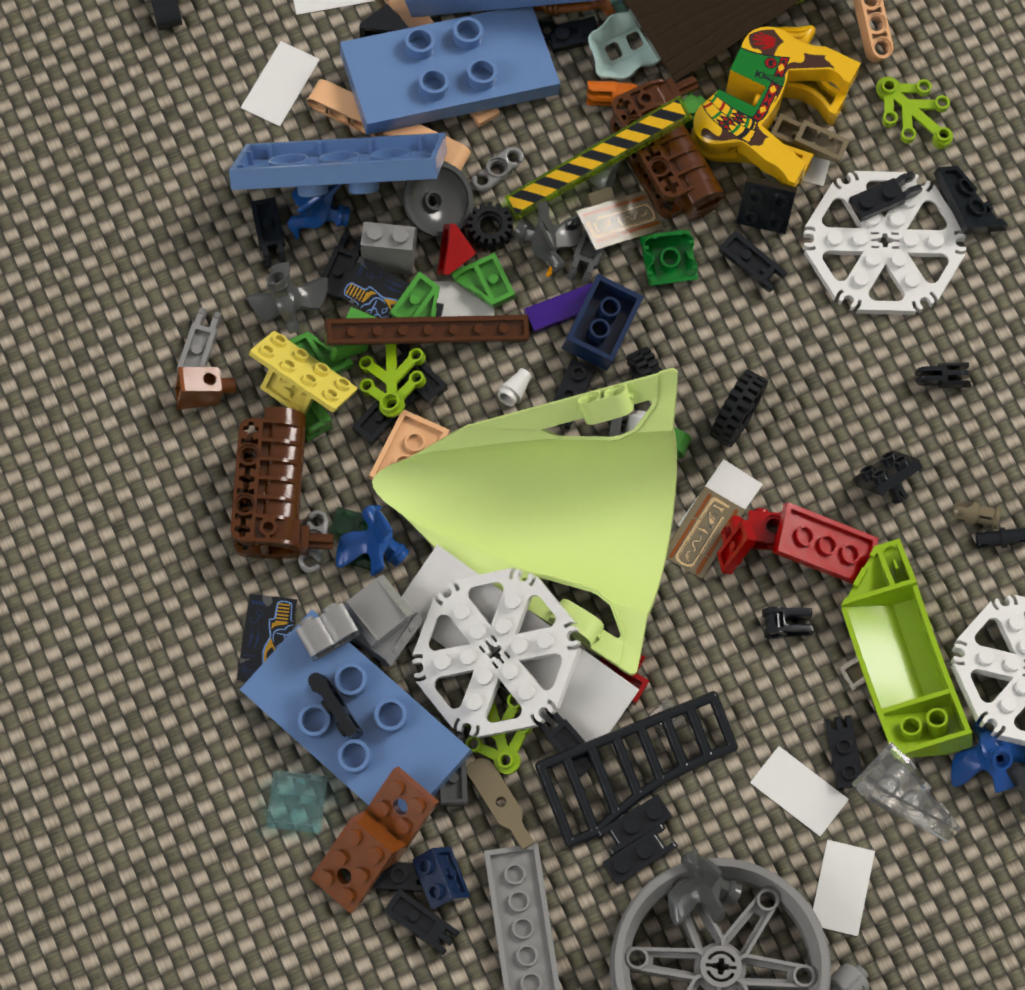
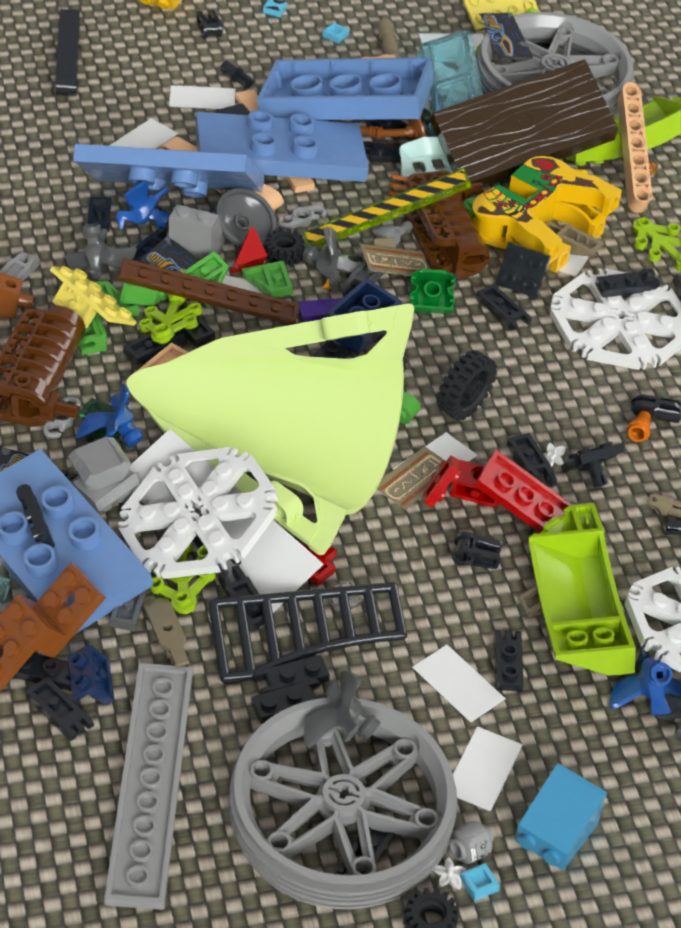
camera: 10 degrees right, 25 degrees down
light grey brick [296,603,360,661] -> none
clear wedge [852,742,961,842] -> none
none -> black hinge [507,433,557,487]
none -> dark azure slope [515,763,607,871]
none -> white plant [543,442,566,467]
none -> orange cone [627,411,651,442]

